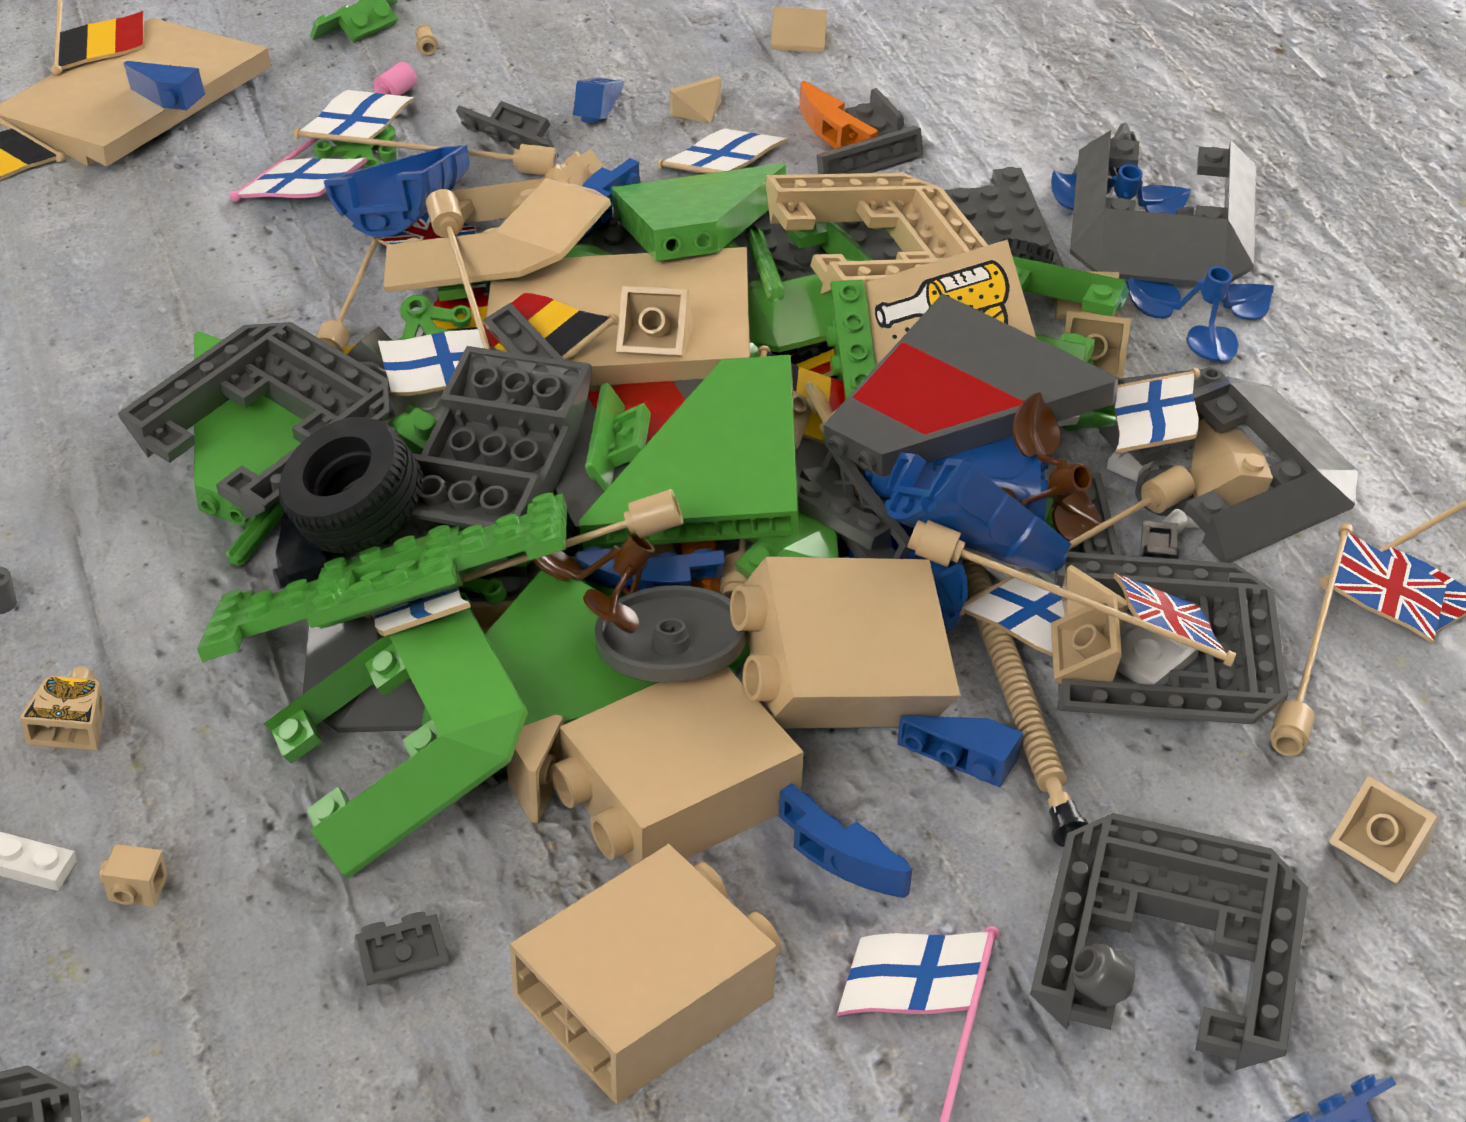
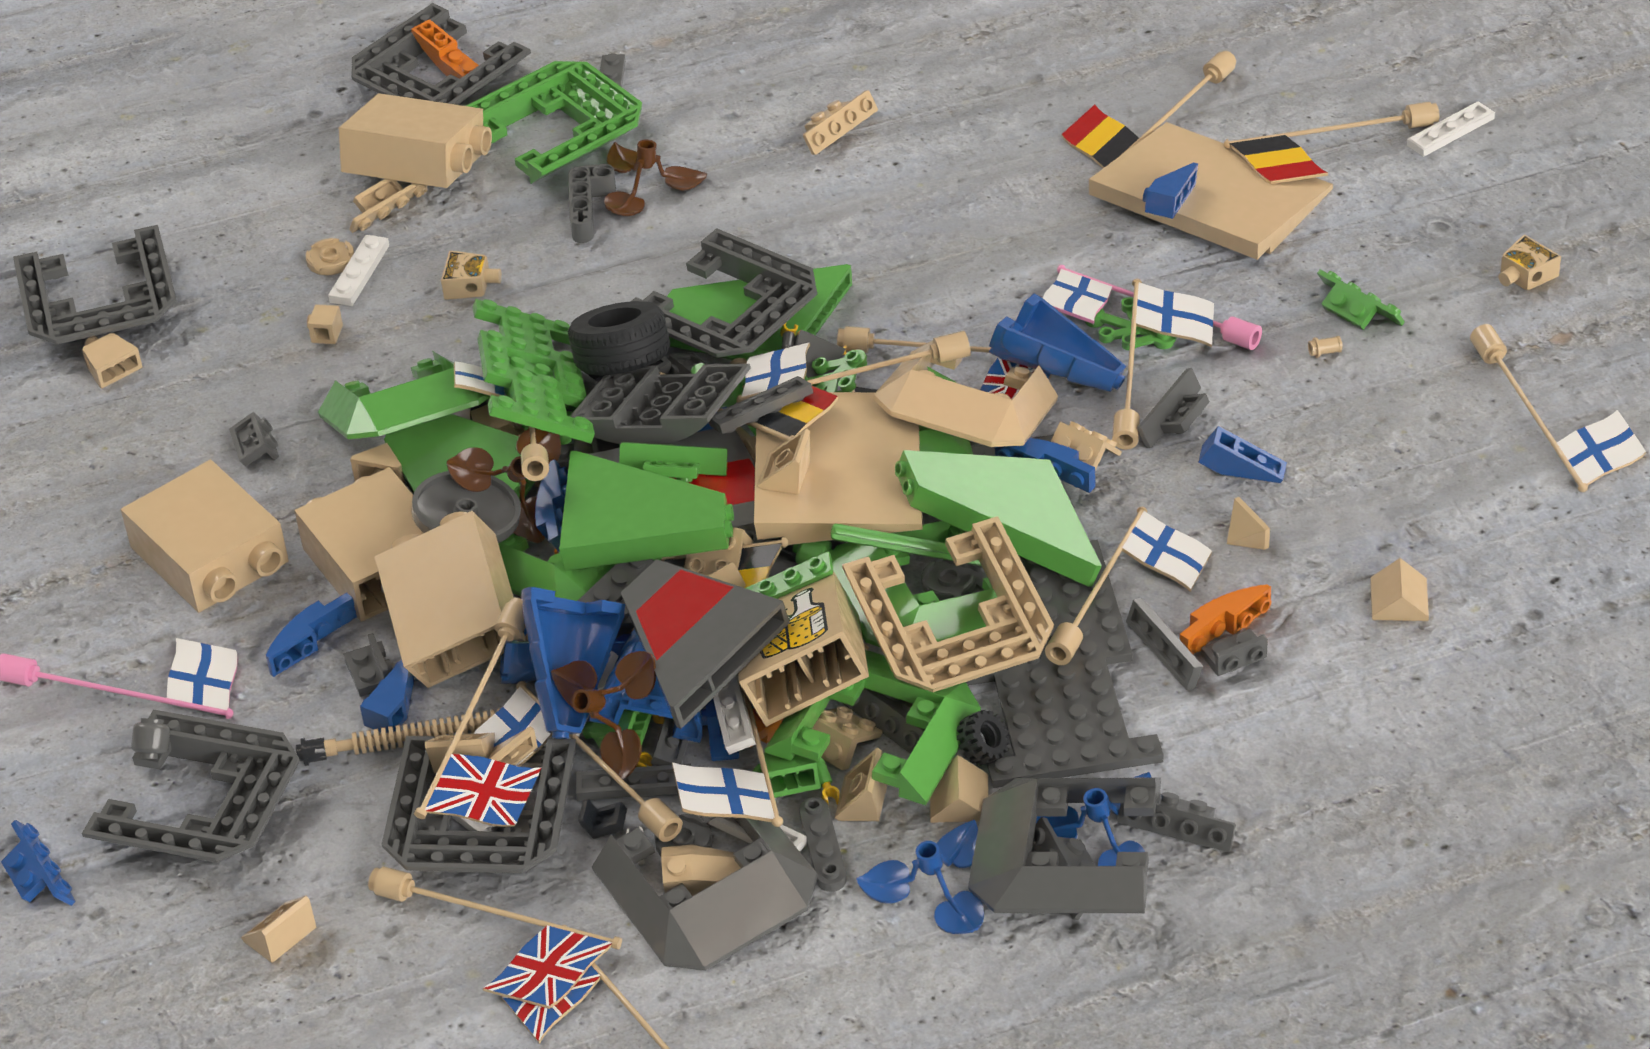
camera: 95 degrees right, 0 degrees up
none -> dark grey bracket [343,633,393,697]

